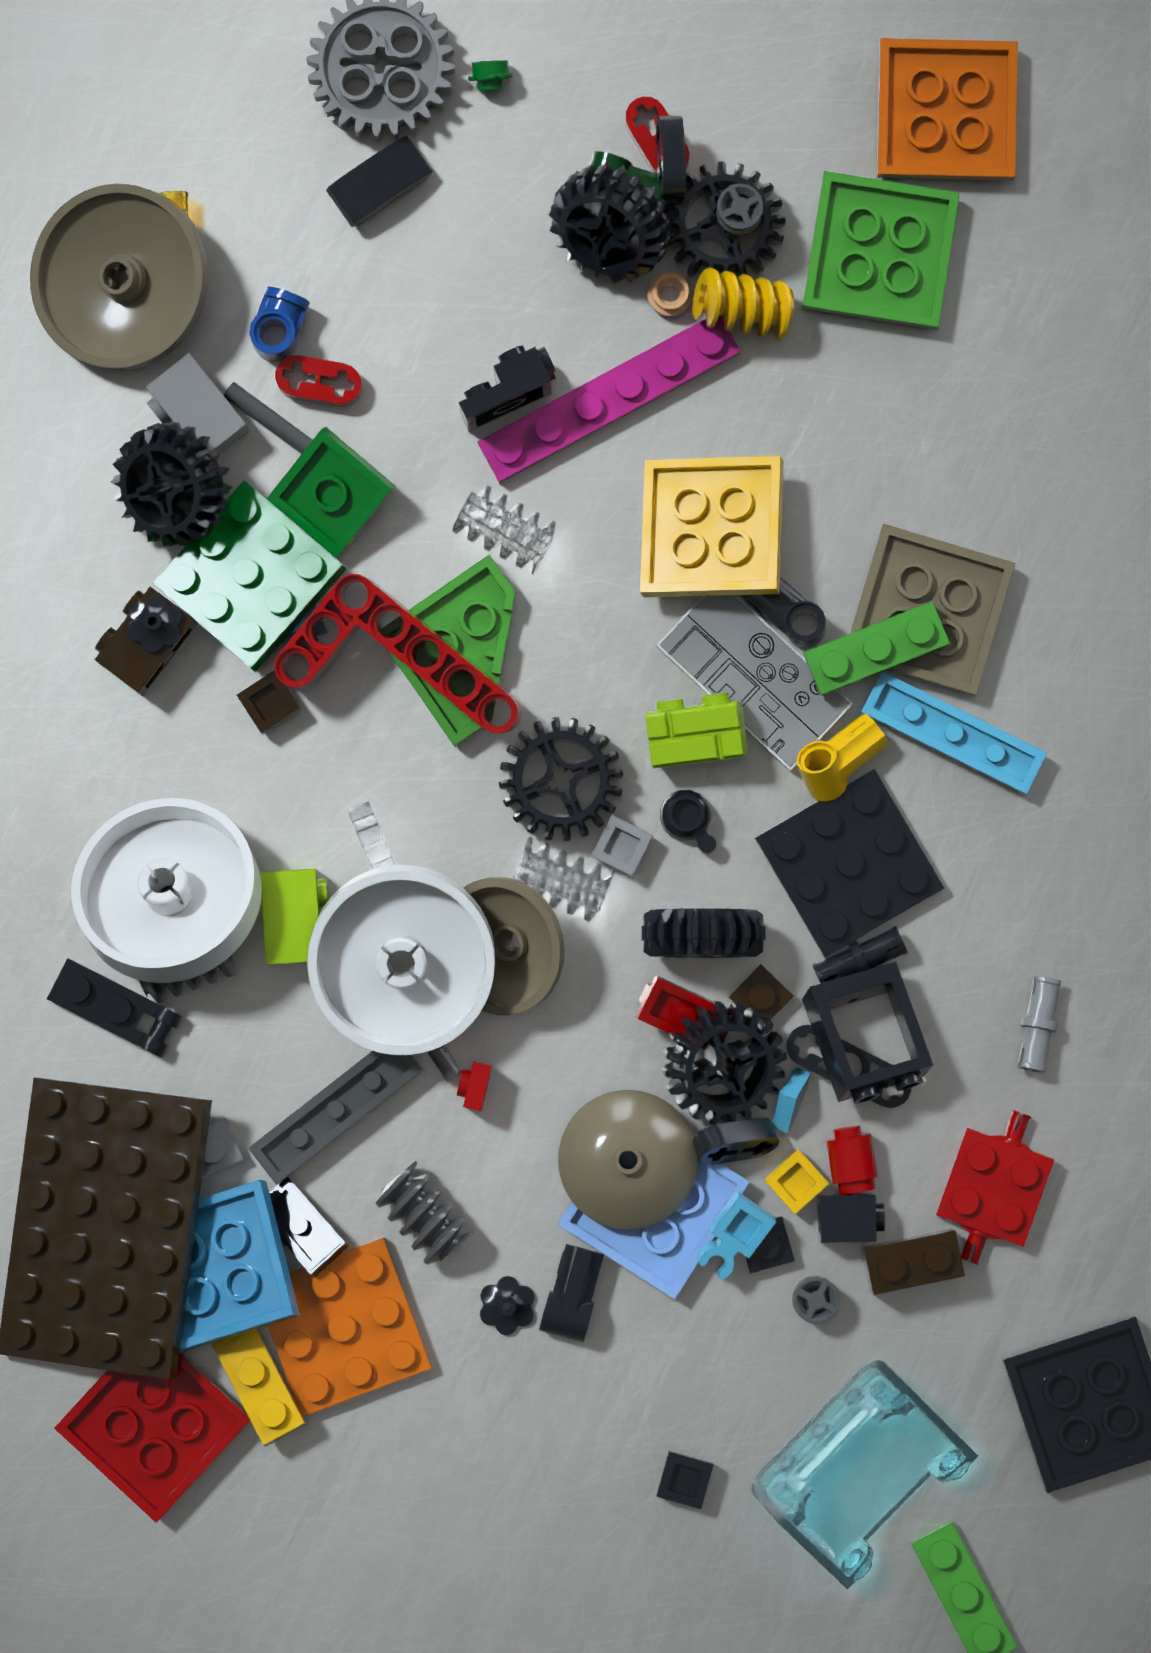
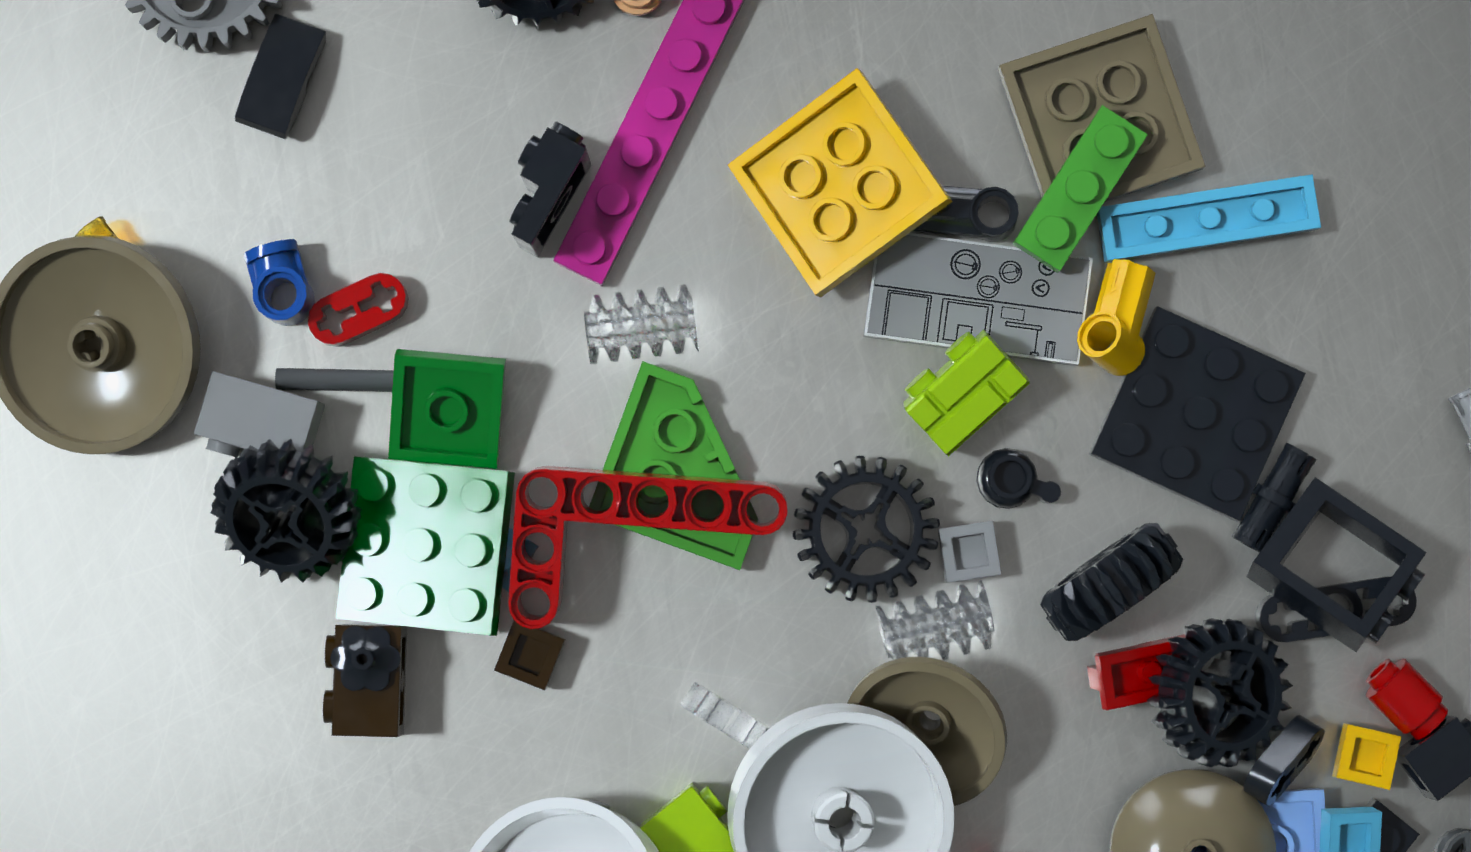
camera: 40 degrees left, 0 degrees up
dark brown plate [728,964,794,1021] -> none
medium azure tile [772,1067,811,1133] -> none

